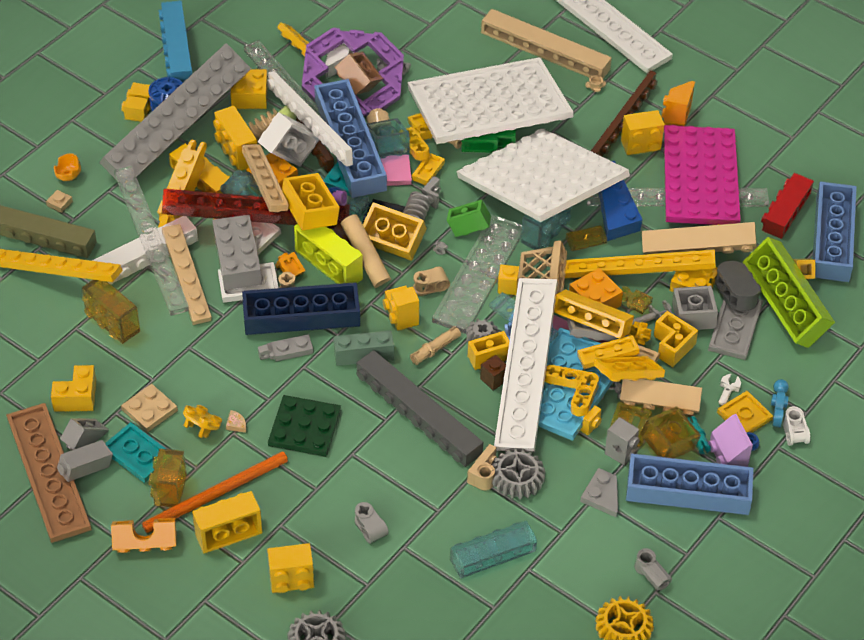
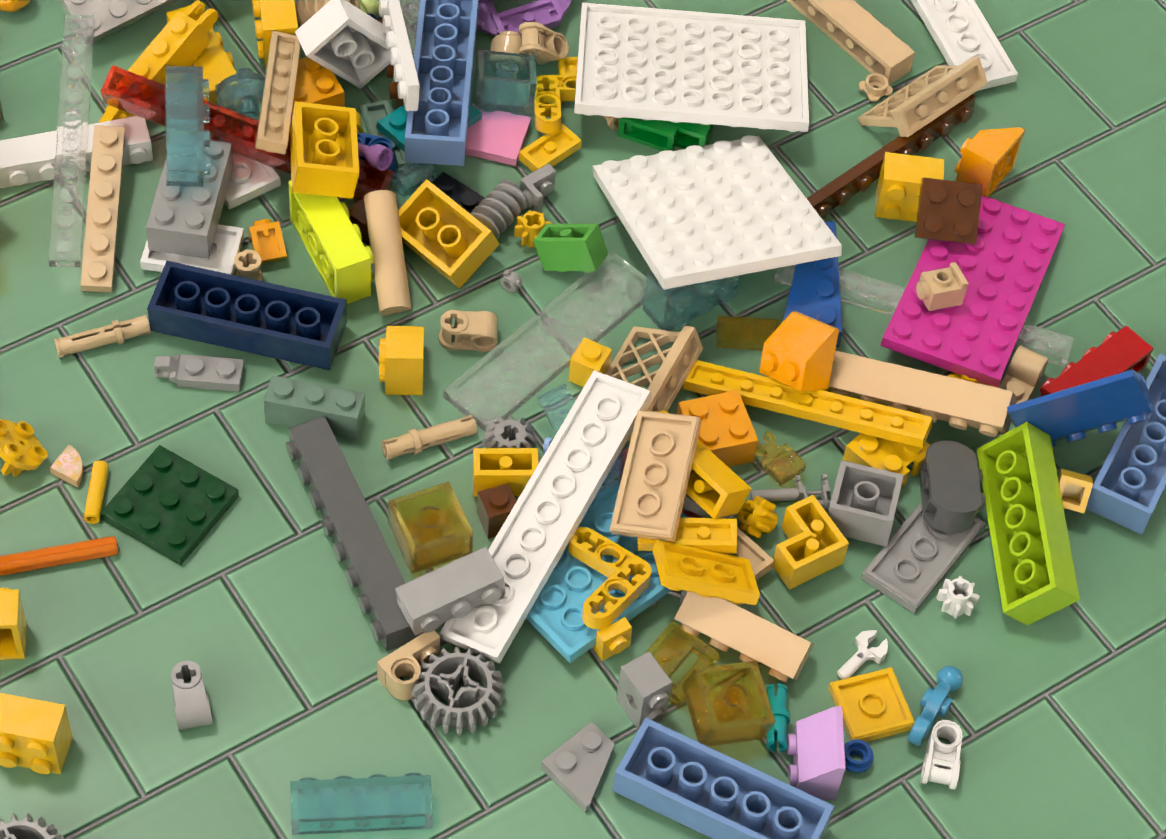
camera: 15 degrees right, 5 degrees up
none -> tan pin [54,314,151,358]
none -> yellow piece [83,461,109,524]
none -> clear light blue brick [165,66,210,187]
none -> clear yellow brick [388,481,473,574]
none -> light grey brick [395,547,505,636]
none -> yellow gear [514,210,552,248]
none -> tan piece [519,22,569,65]
none -> tan tile [609,410,702,542]
none -> light orange slope [759,311,839,392]
none -> tan fence [858,57,988,137]
none -> reddish brown plate [915,177,983,245]
none -> tan brick [916,262,969,311]
none -> white gear [936,576,980,619]
none -> tan plate [999,345,1049,404]
none -> blue slope [1007,370,1154,448]

